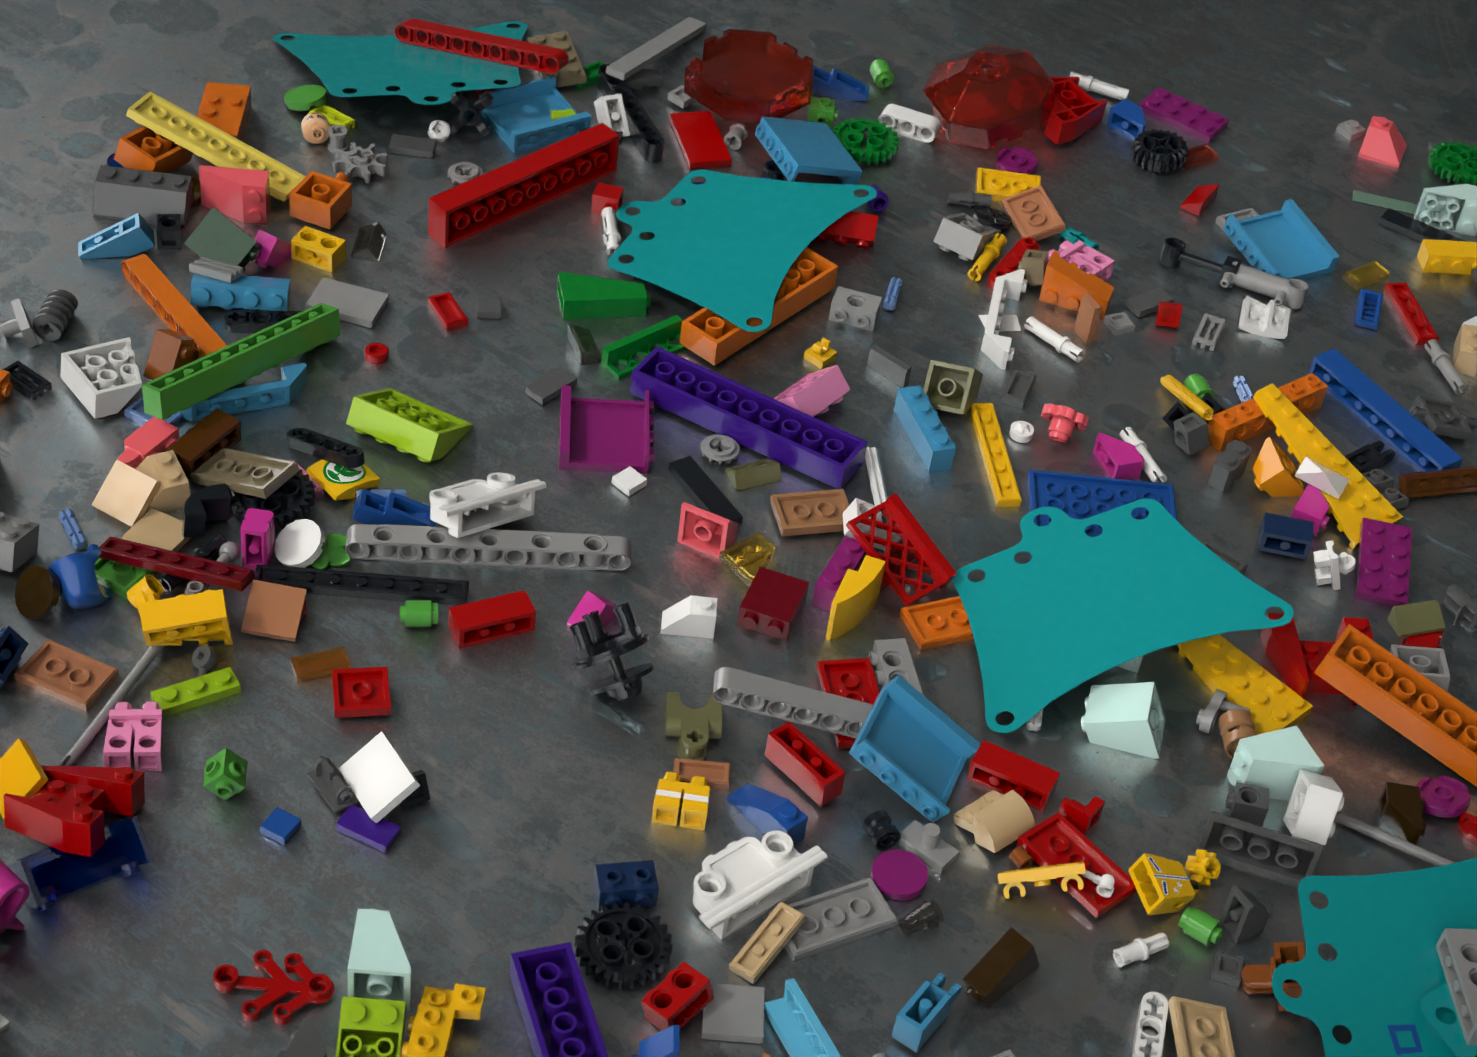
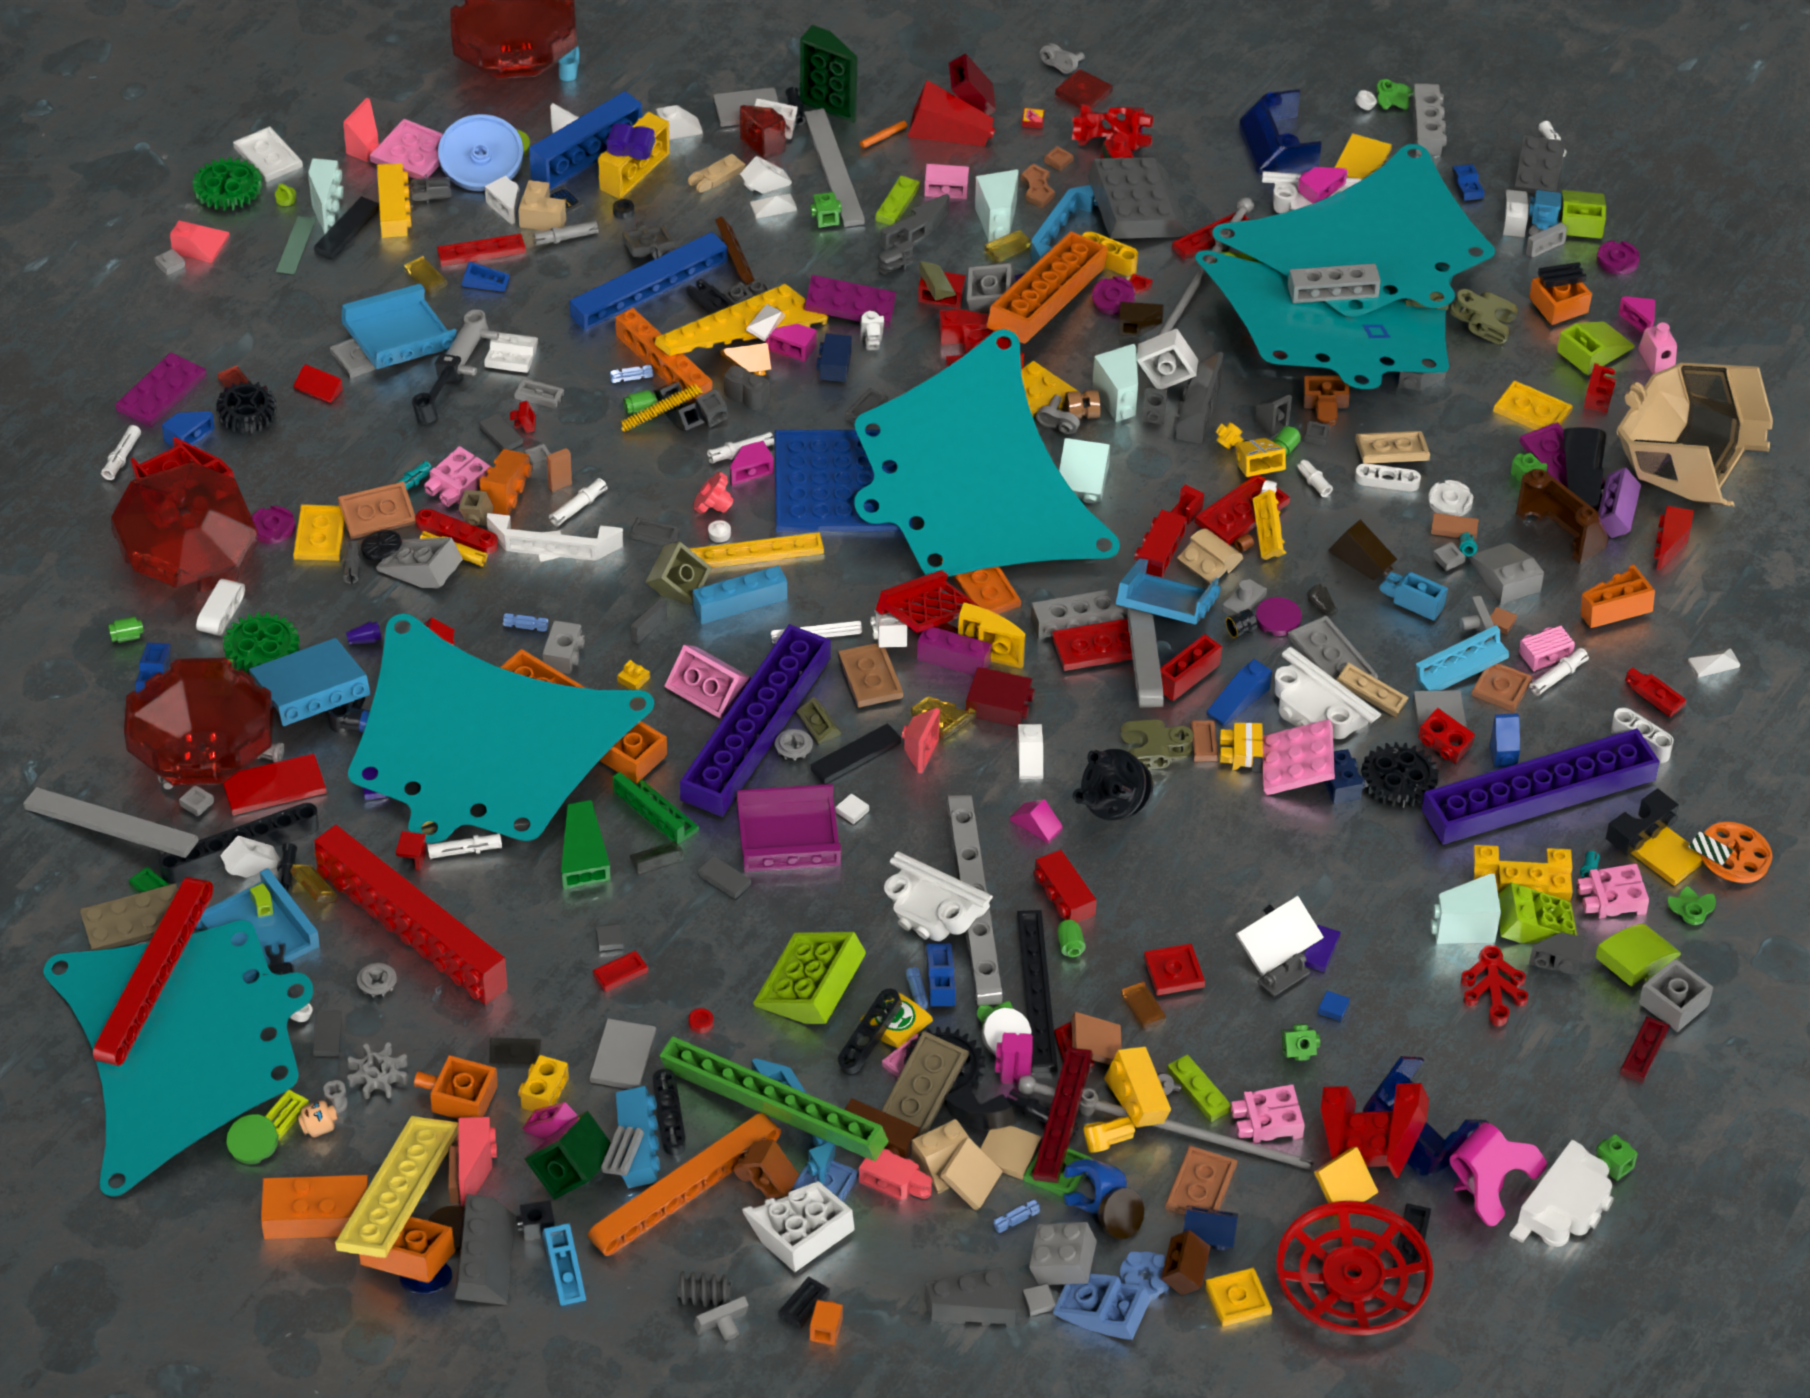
camera: 90 degrees left, 5 degrees up
none -> bright pink plate [1262,719,1335,795]

